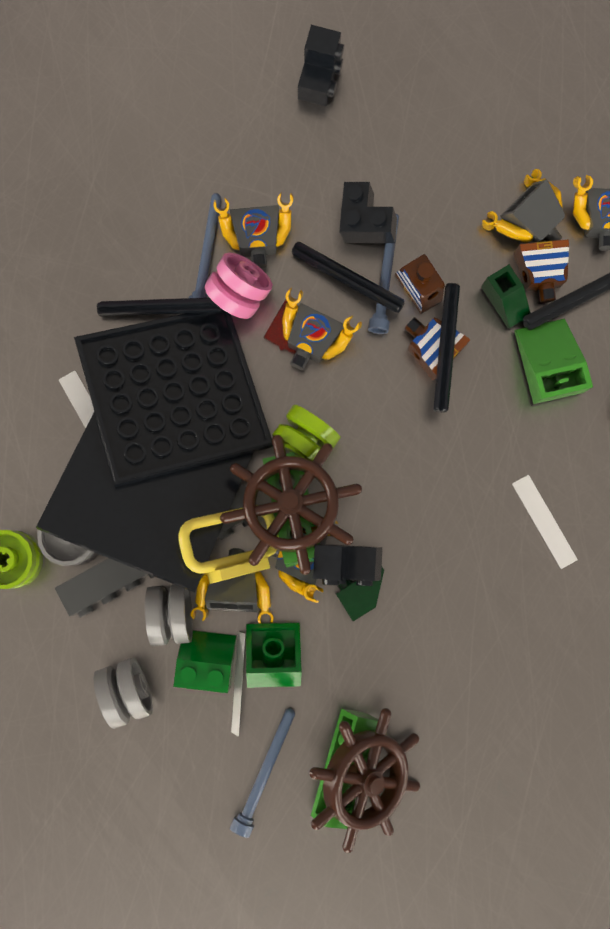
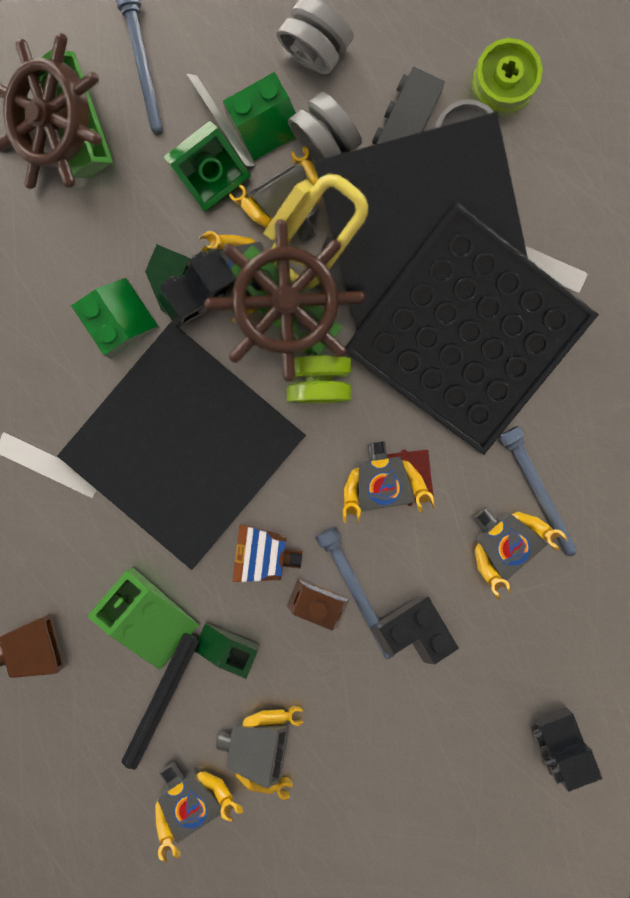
camera: 145 degrees right, 5 degrees up
black axle [97,297,222,316] -> none
bright pink wheel [204,252,273,319] -> none
black axle [292,242,405,313] -> none
black axle [433,283,460,413] -> none
torso [514,239,569,303] -> none
none -> black tile [57,321,306,570]
none -> green slope [71,278,159,359]

